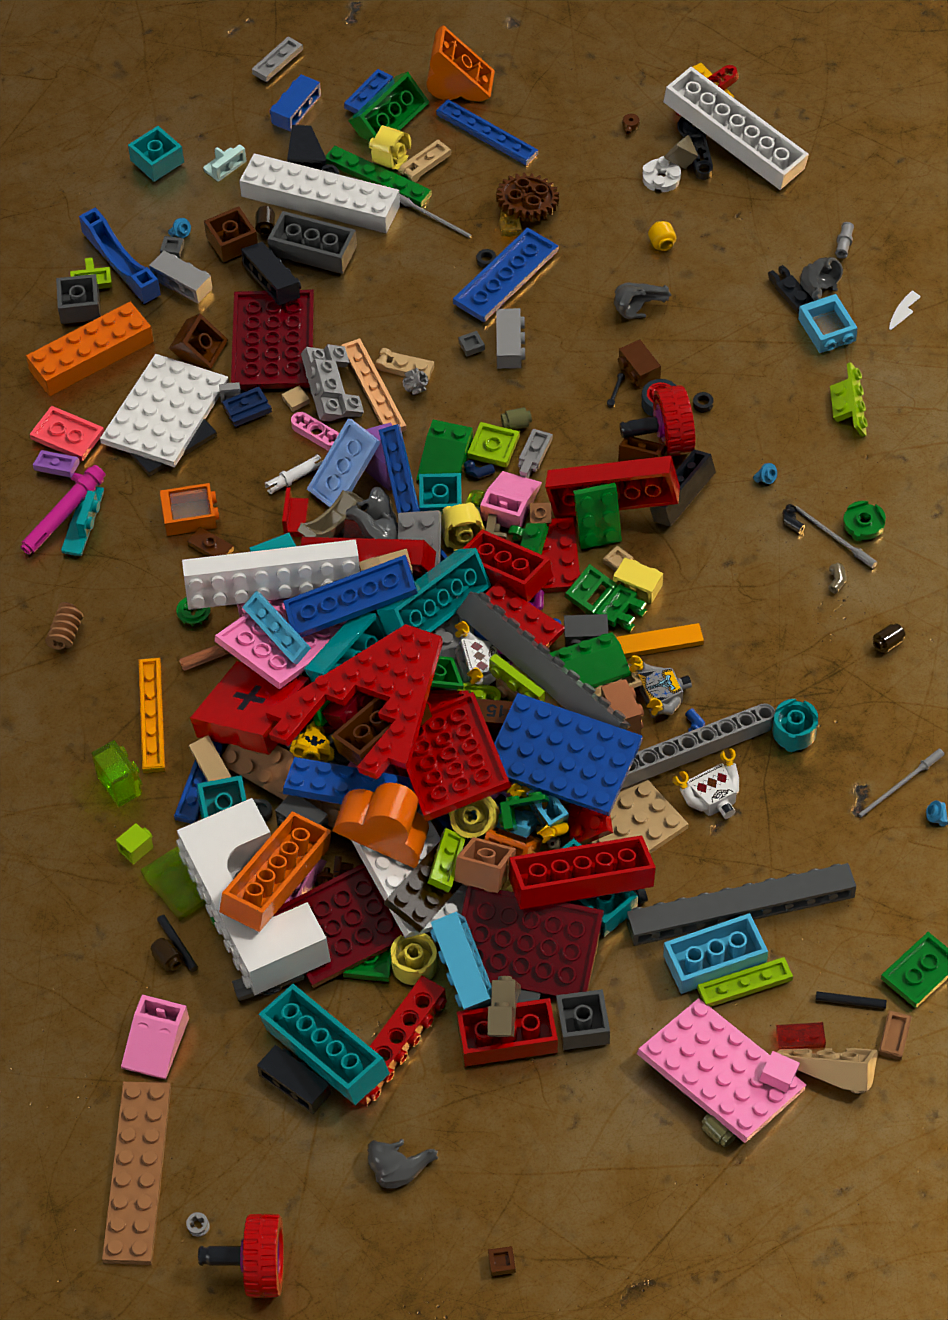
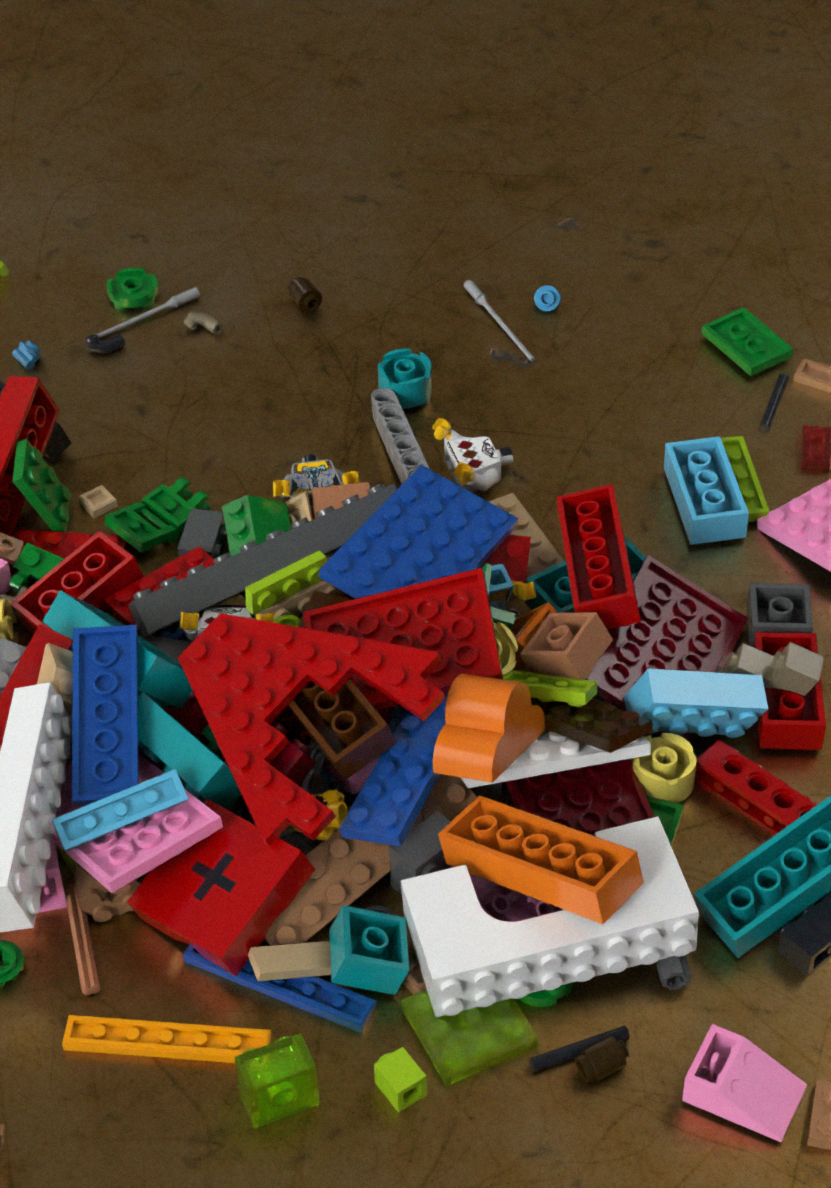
camera: 80 degrees left, 10 degrees down
light yellow brick [613,558,663,604] -> none
light orange tile [616,623,704,658] -> none
dark grey brick [627,863,856,946] -> none
blue arm [685,708,705,732] -> none

